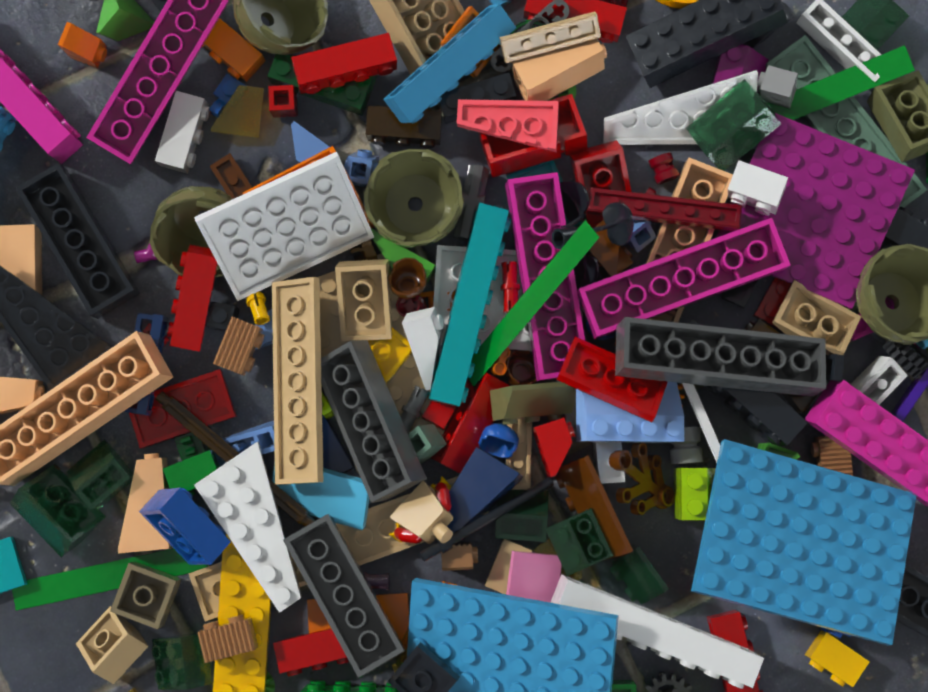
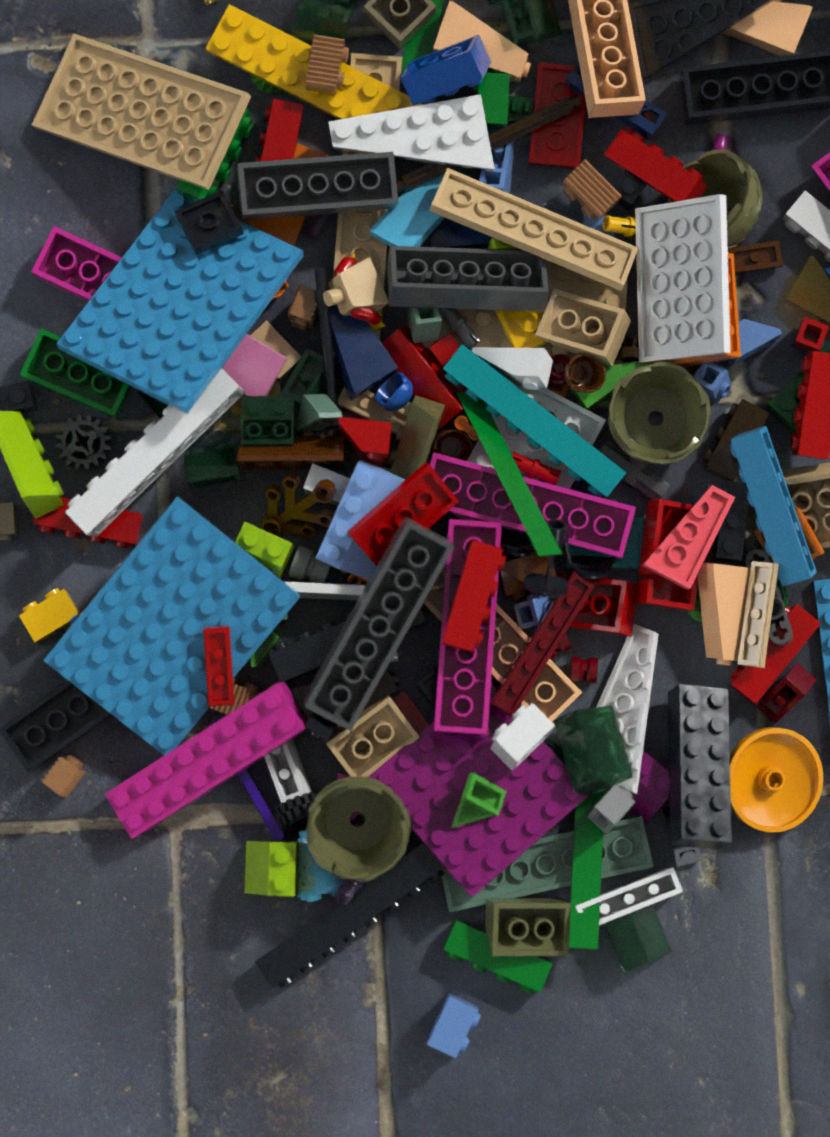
camera: 105 degrees right, 0 degrees up
none -> red tile [203,625,234,707]
none -> sand green slope [296,394,342,432]
none -> red brick [442,540,506,653]
none -> bright green slope [451,773,507,828]

